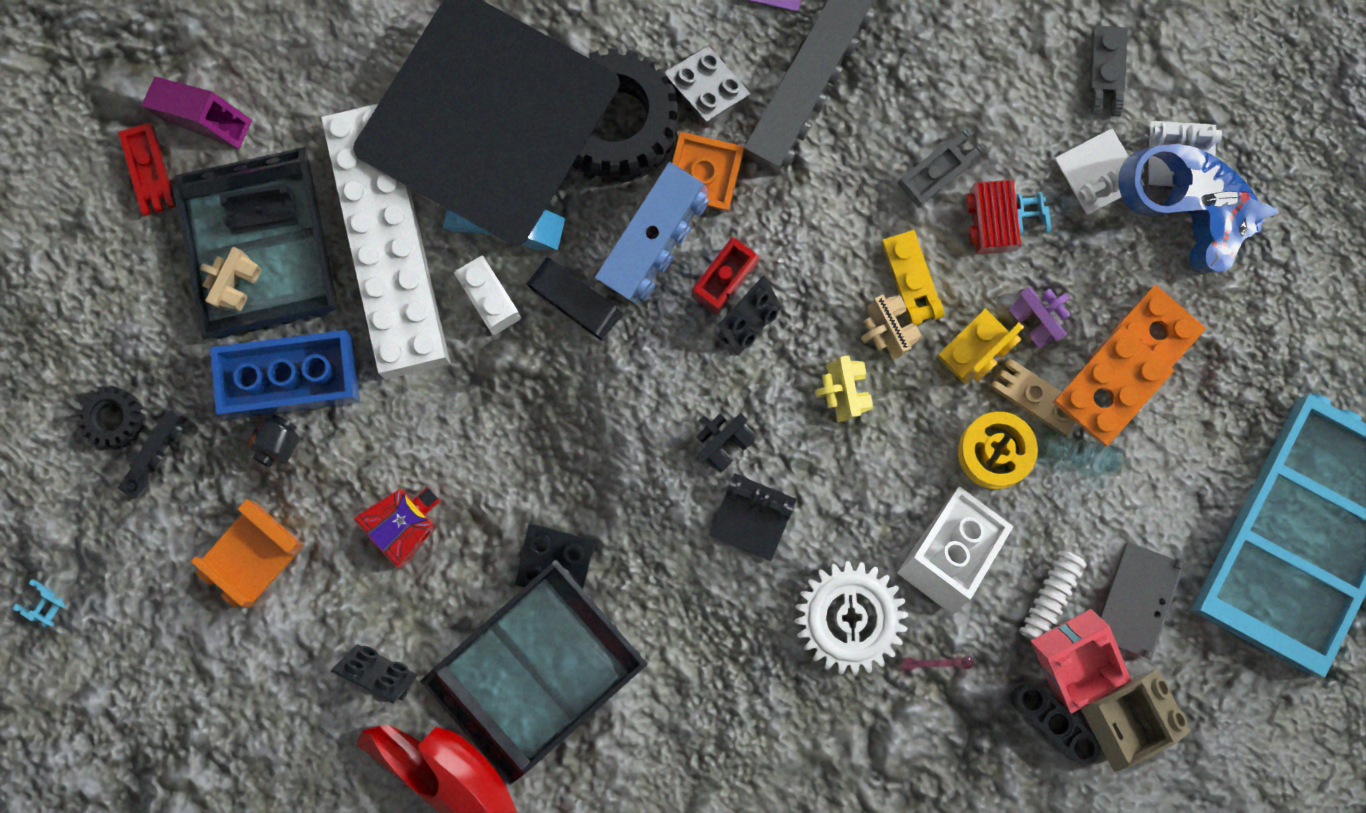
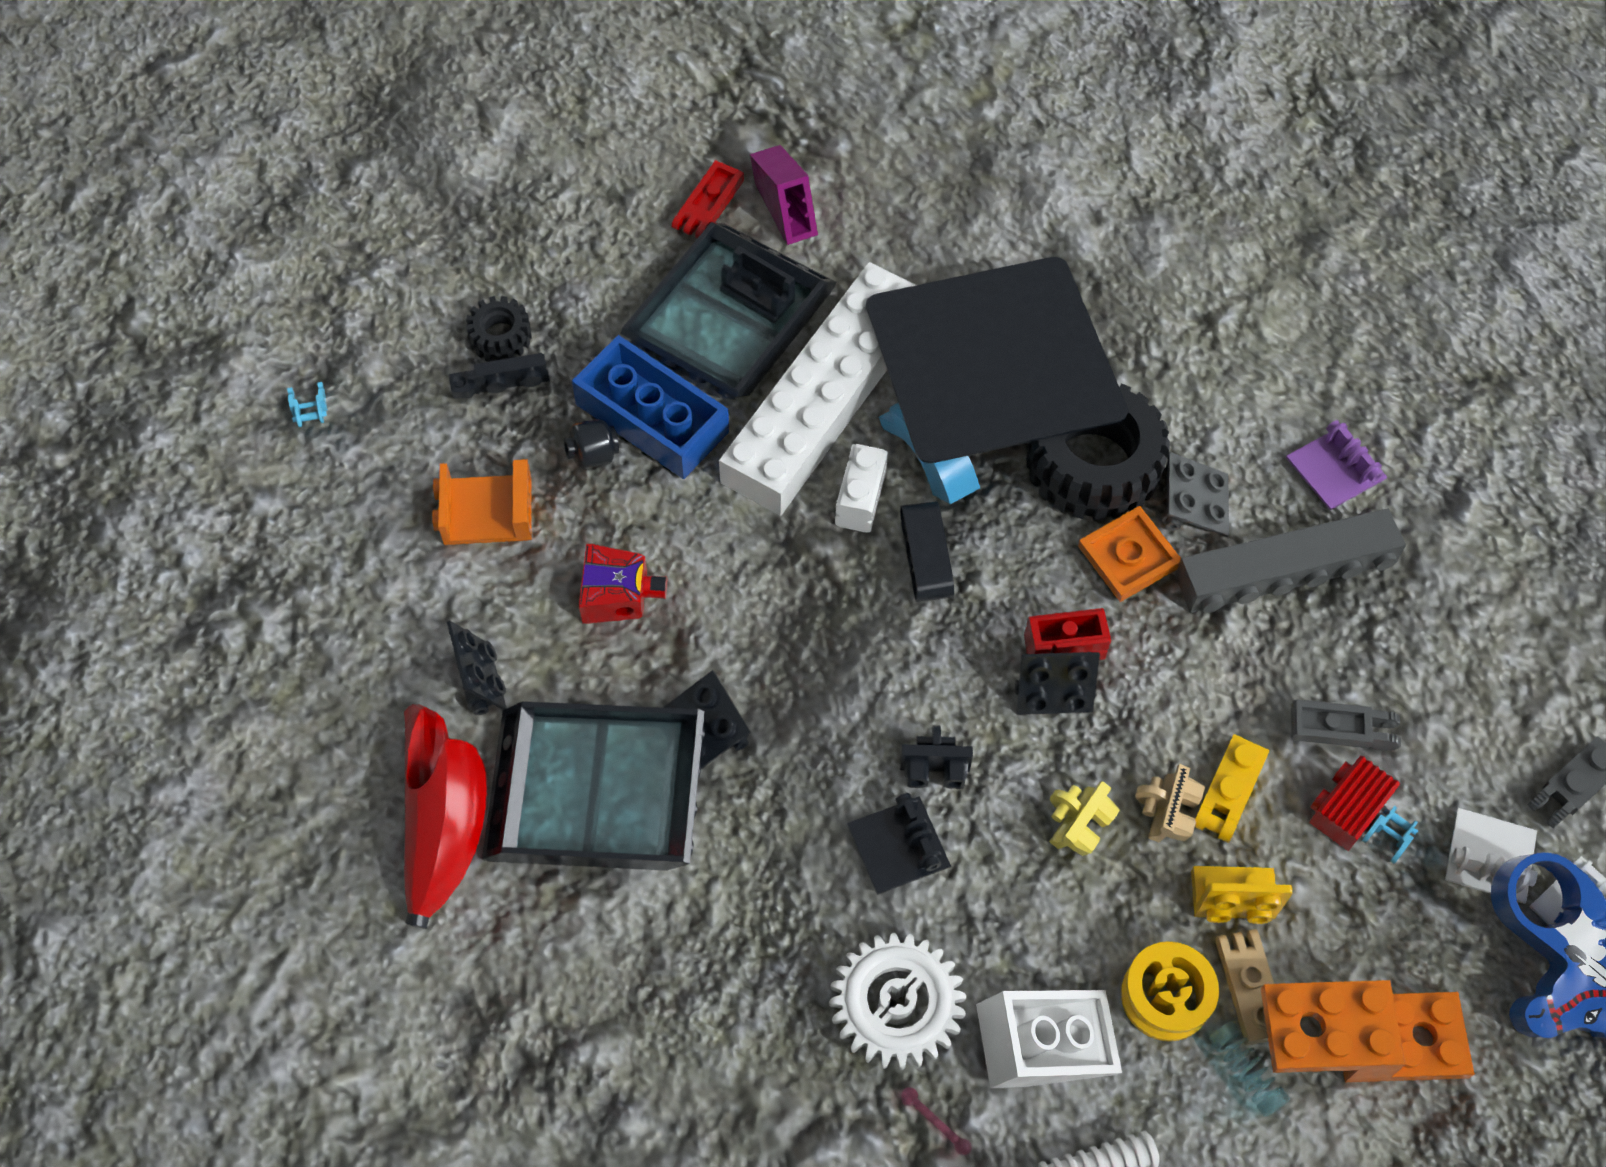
camera: 45 degrees right, 20 degrees down
tan hips [199,247,262,312] -> none
medium blue brick [595,161,710,304] -> none
medium lavender hips [1010,287,1070,347] -> none

